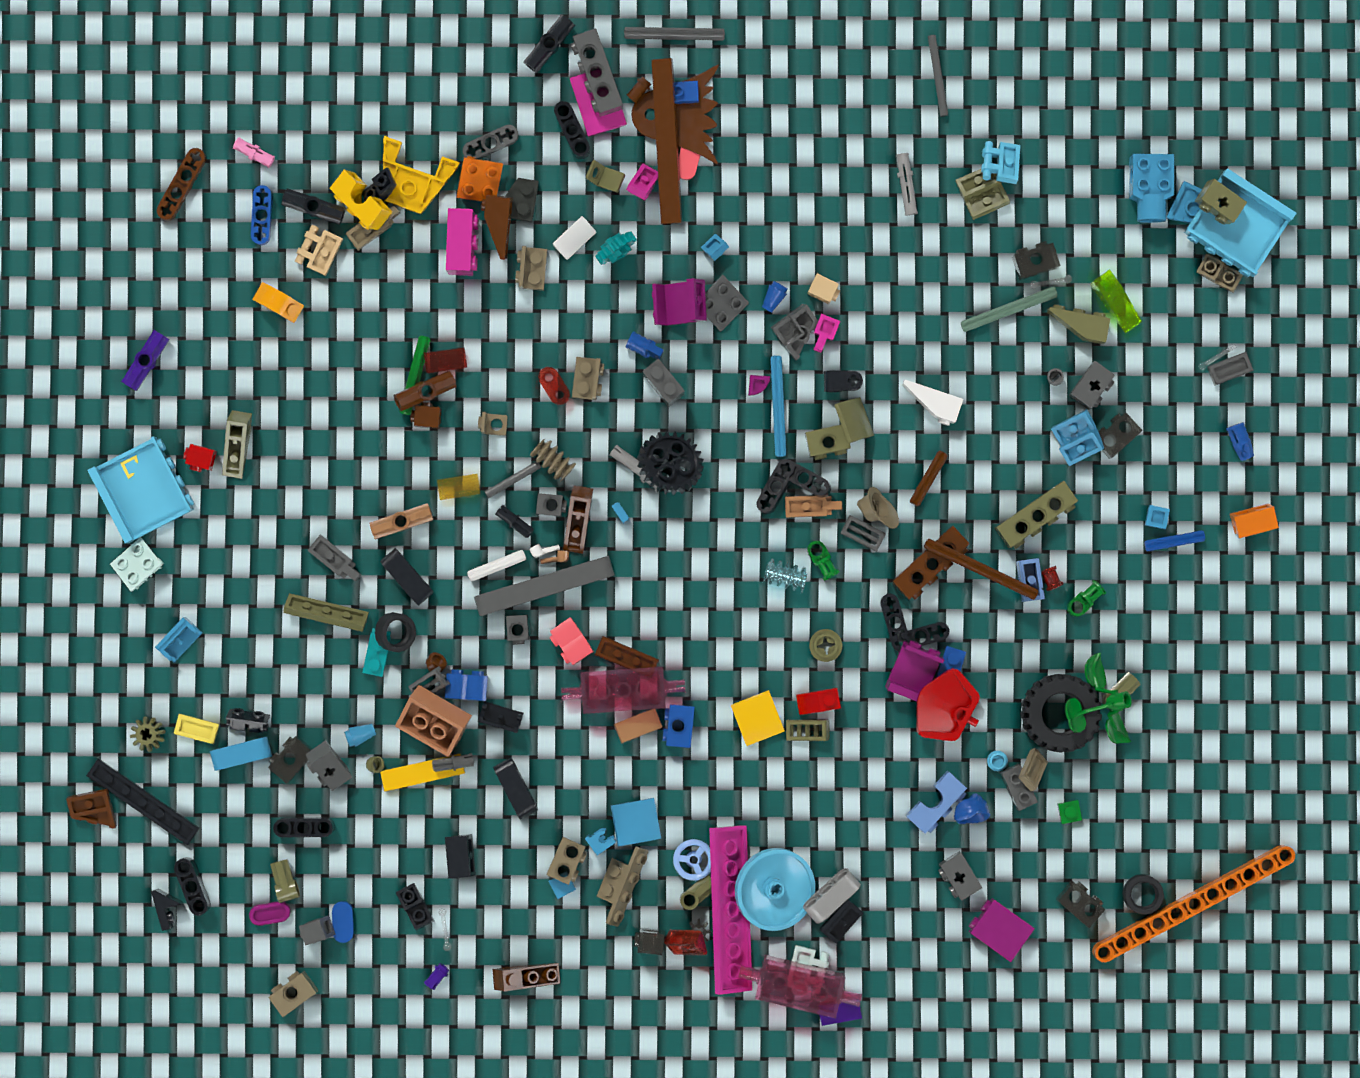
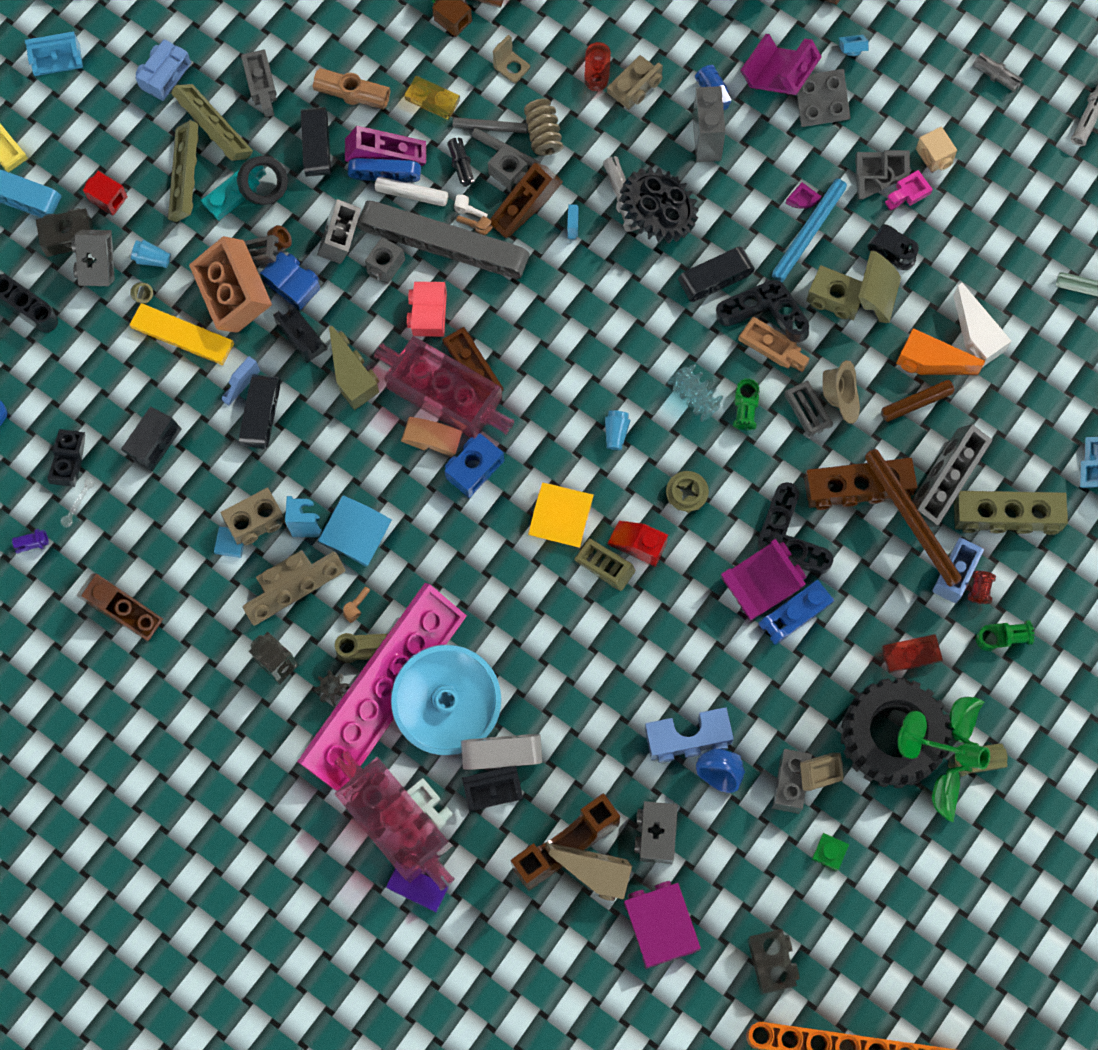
camera: 40 degrees right, 15 degrees down
black hinge [226,708,270,734] -> none
dark grey axle [432,753,474,772] -> none
clear red slope [664,930,707,955] -> none
light blue piece [673,839,711,881] -> none
blue cone [762,281,788,312] -> none
red animal [916,668,980,741] -> none
medium azure plate [987,751,1008,771] -> none
black tyre [1123,874,1164,914] -> none
none -> red brick [83,171,128,216]
none -> medium blue brick [135,39,191,101]
none -> olive plate [168,120,199,222]
none -> medium blue tile [222,356,260,406]
none -> dark grey brick [317,199,361,264]
none -> olive slope [329,326,380,410]
none -> medium nougat hand [343,587,370,623]
none -> magenta slope [345,125,426,166]
none -> blue beam [348,158,421,183]
none -> dark grey bar [472,128,541,168]
none -> reddish brown arch [510,793,620,891]
none -> dark tan slope [545,842,632,901]
none -> dark azure cone [605,410,631,450]
none -> black beam [678,247,755,302]
none -> clear red plate [882,634,943,673]
none -> orange slope [896,328,985,375]
none -> dark grey brick [912,424,992,527]
none -> flat silver pin [973,52,1023,92]

